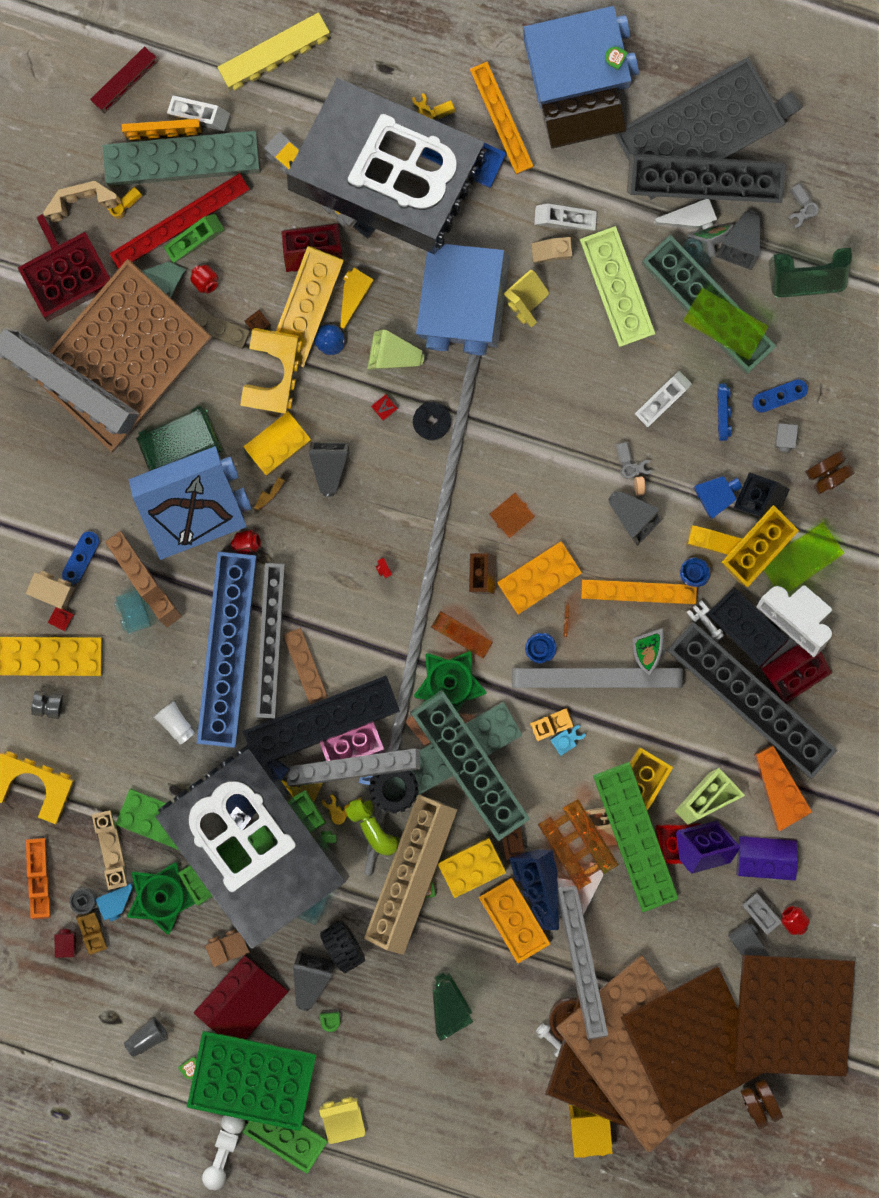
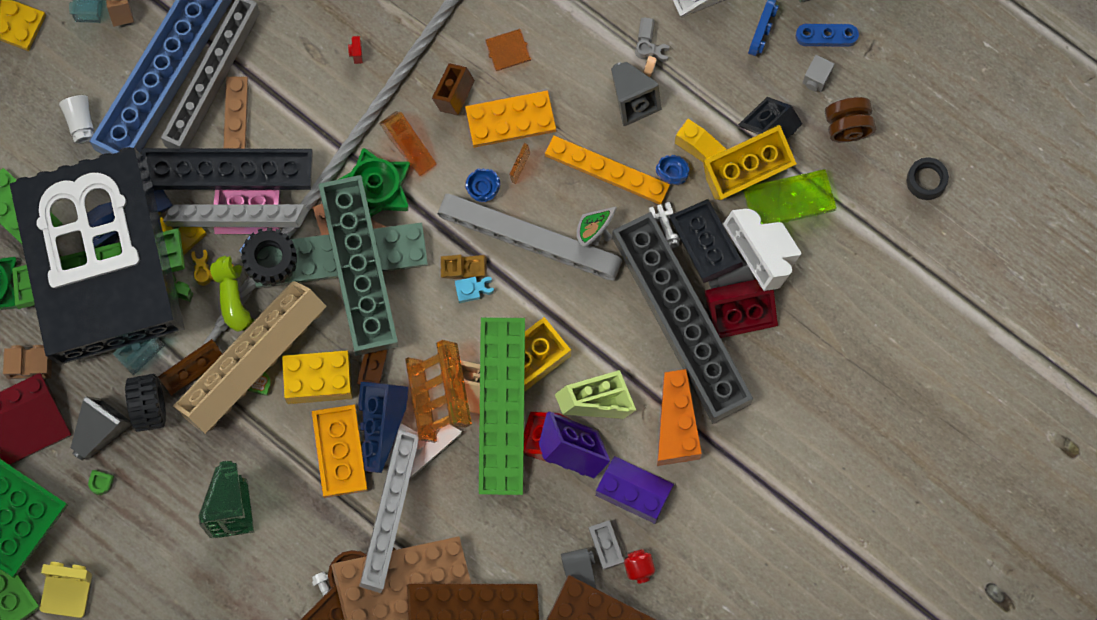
camera: 20 degrees right, 15 degrees down
blue torso [693,476,742,519] -> none
none -> reddish brown plate [158,339,222,395]

